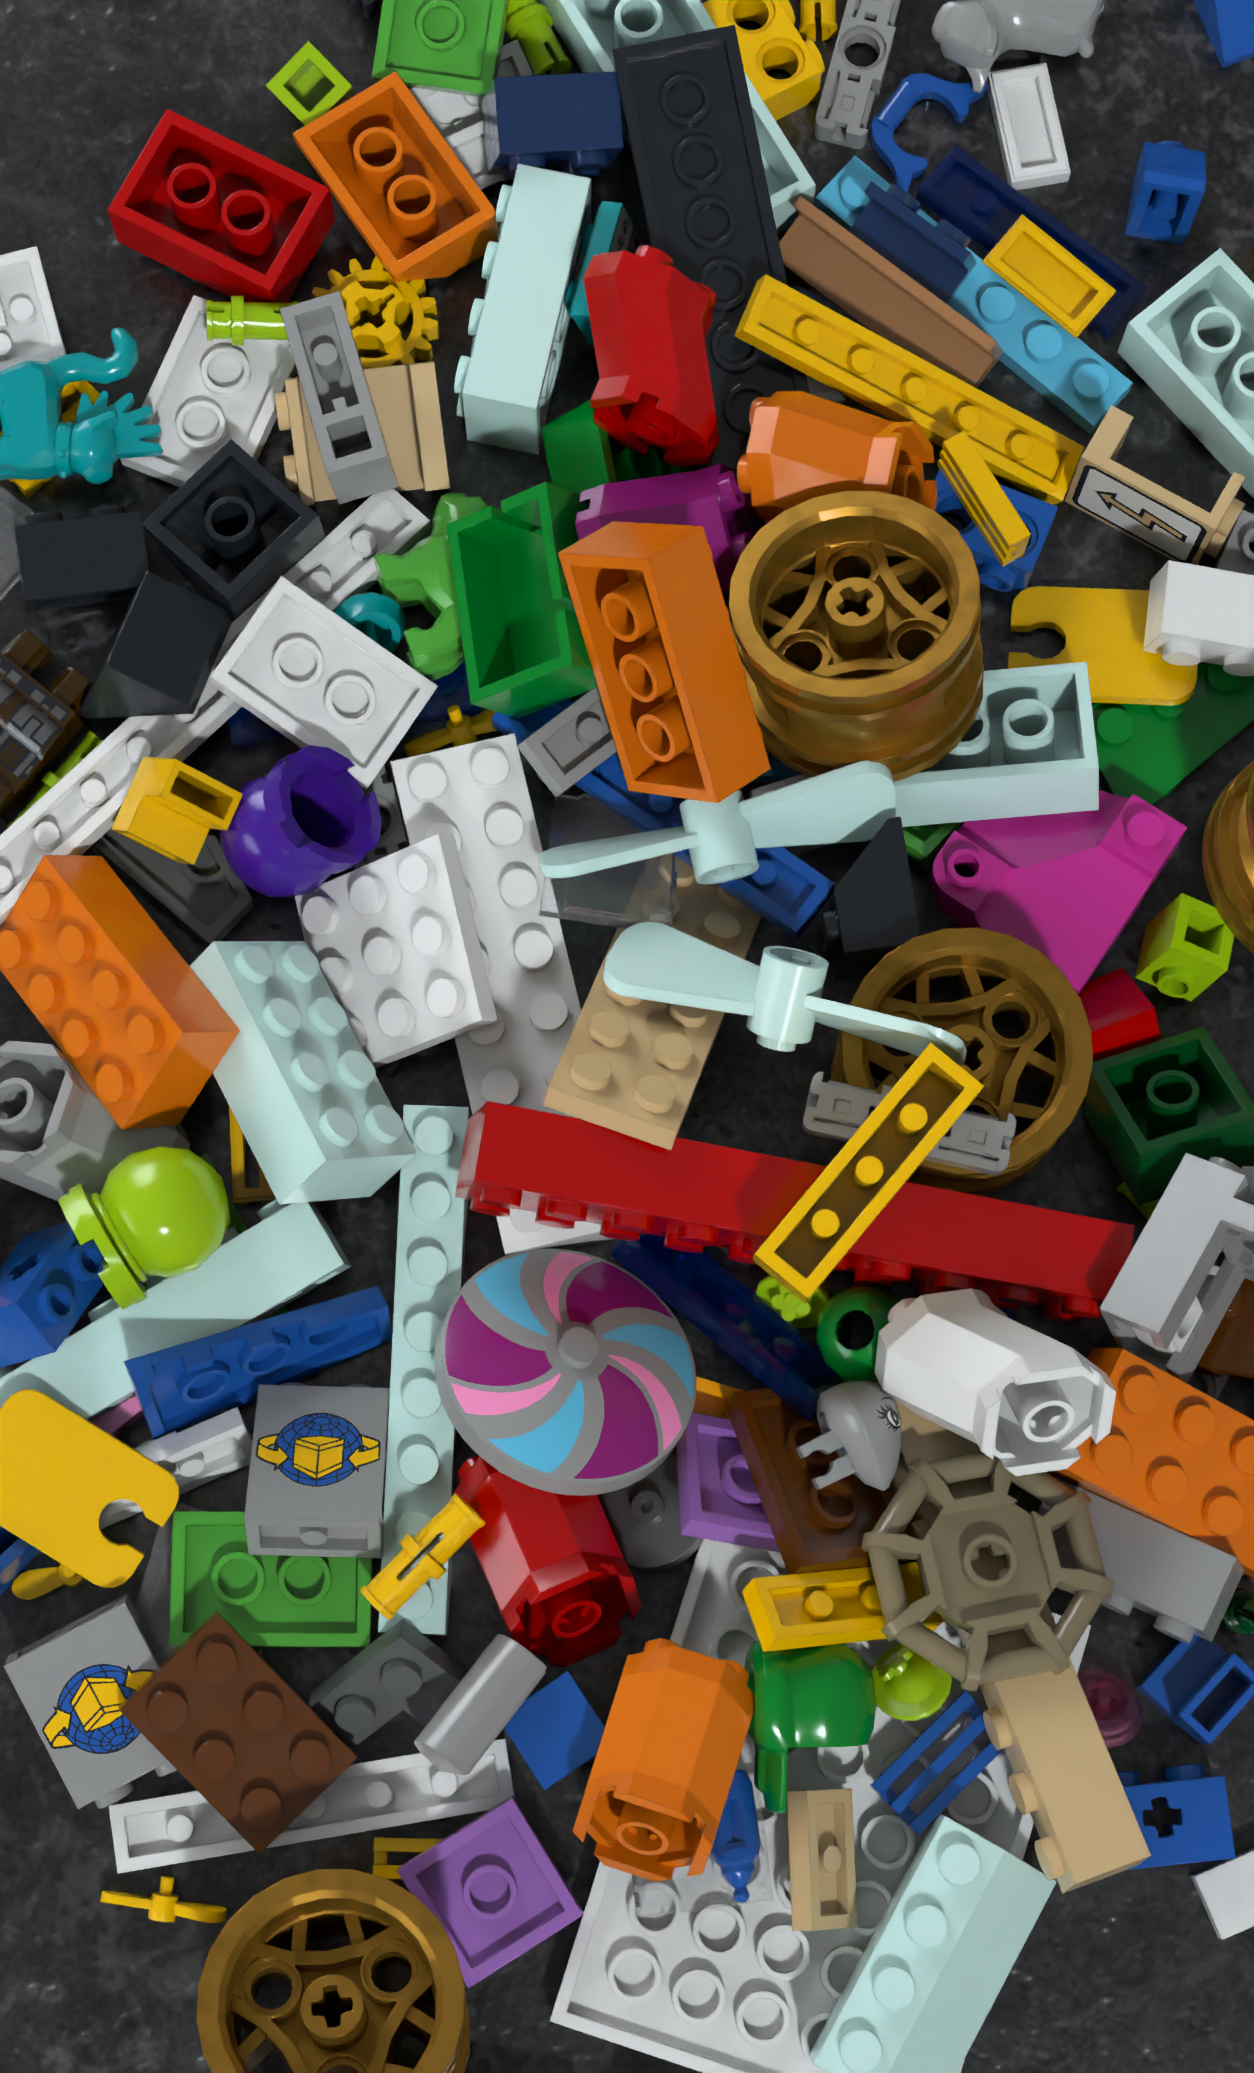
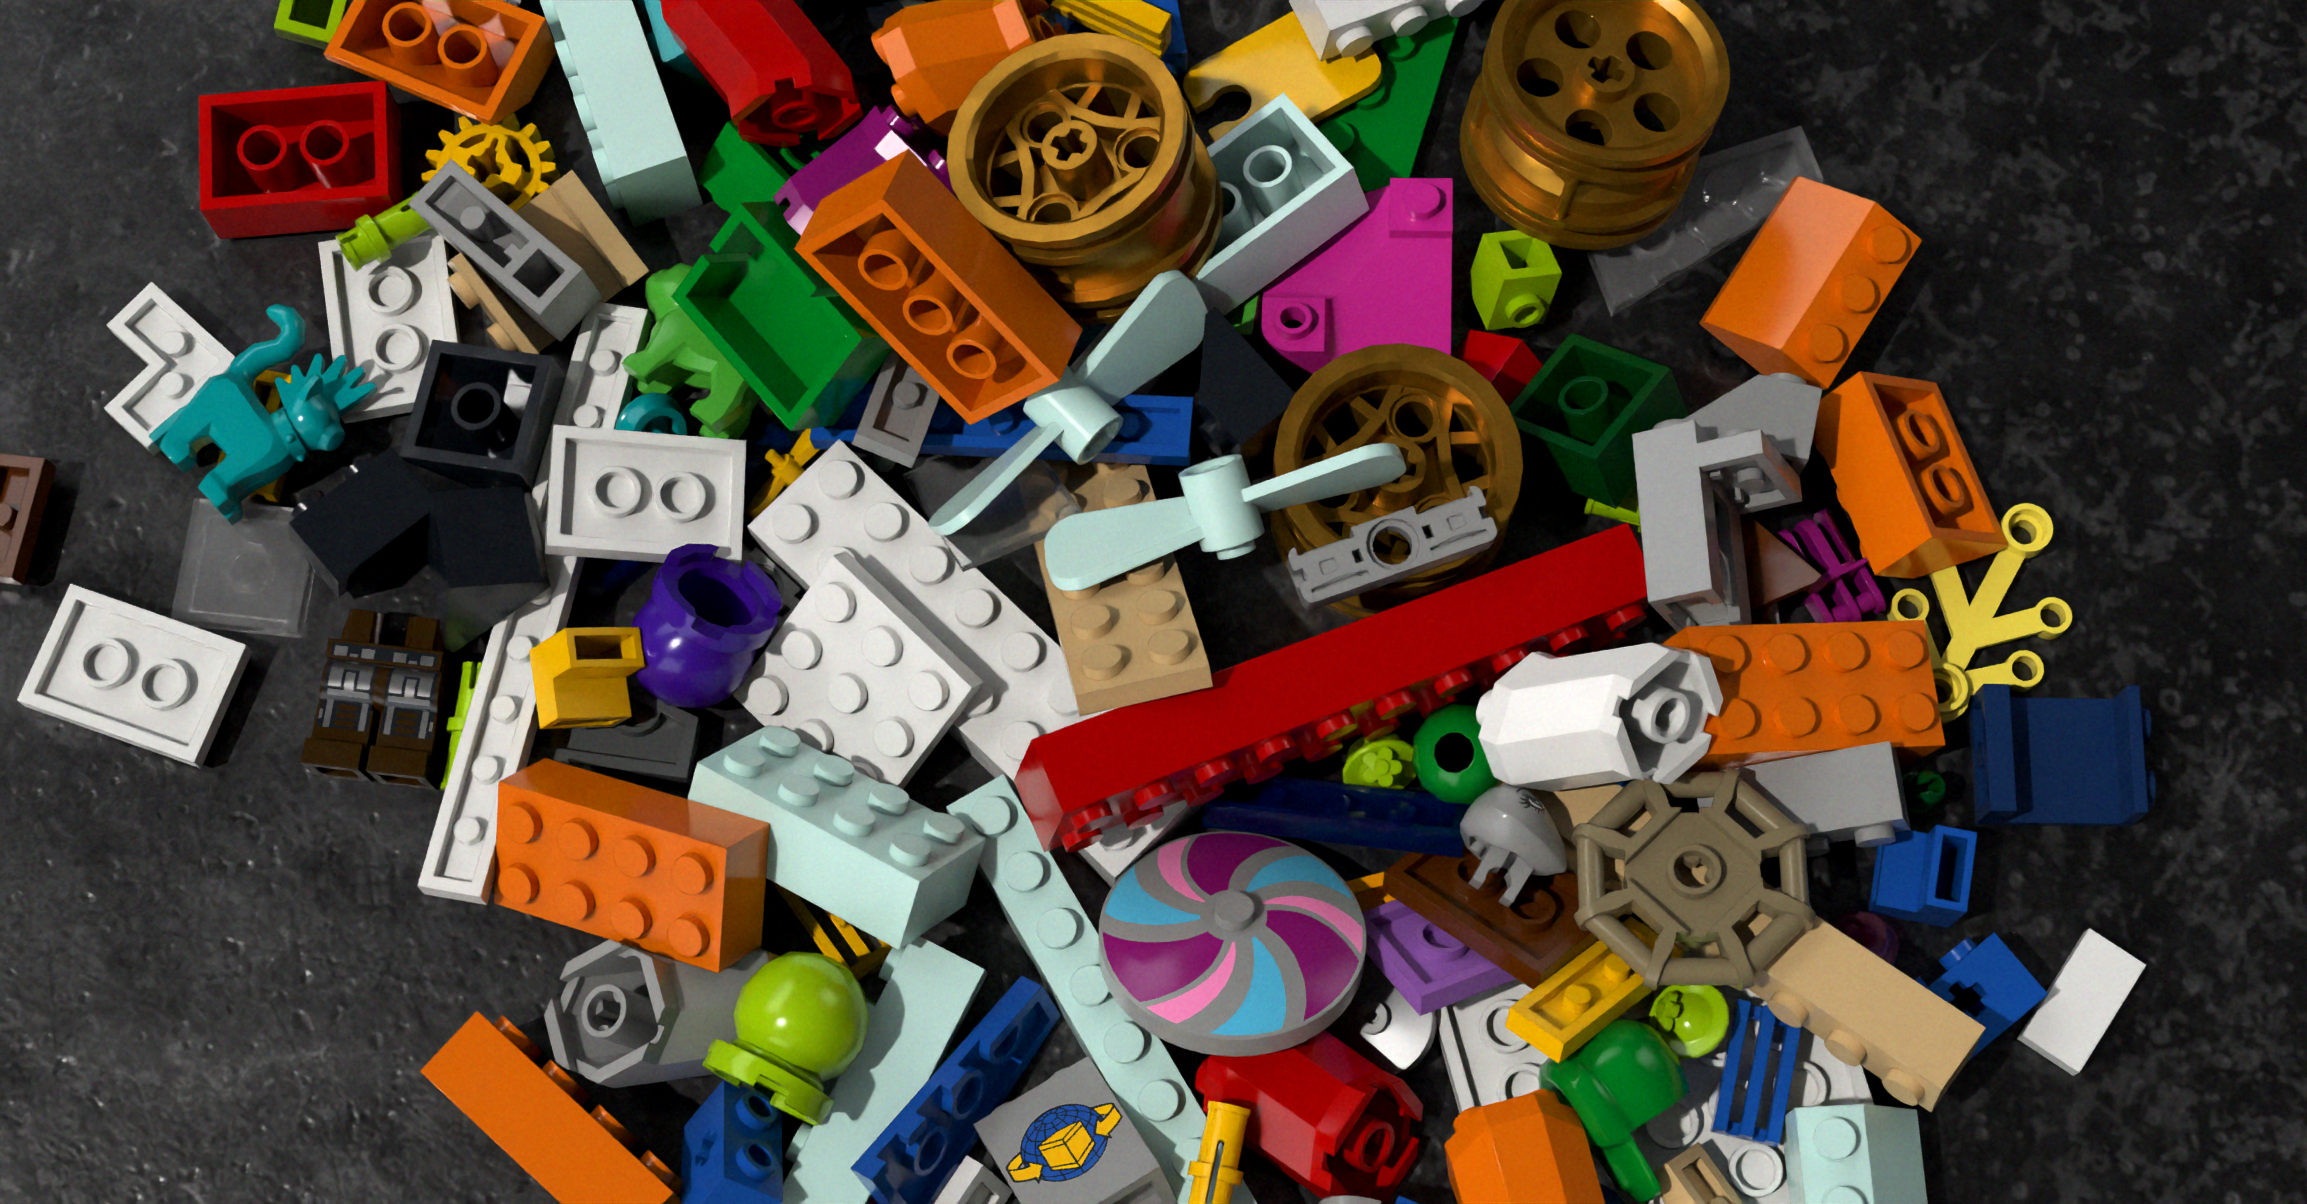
camera: 30 degrees left, 5 degrees down
yellow brick [753,1042,984,1304] -> none

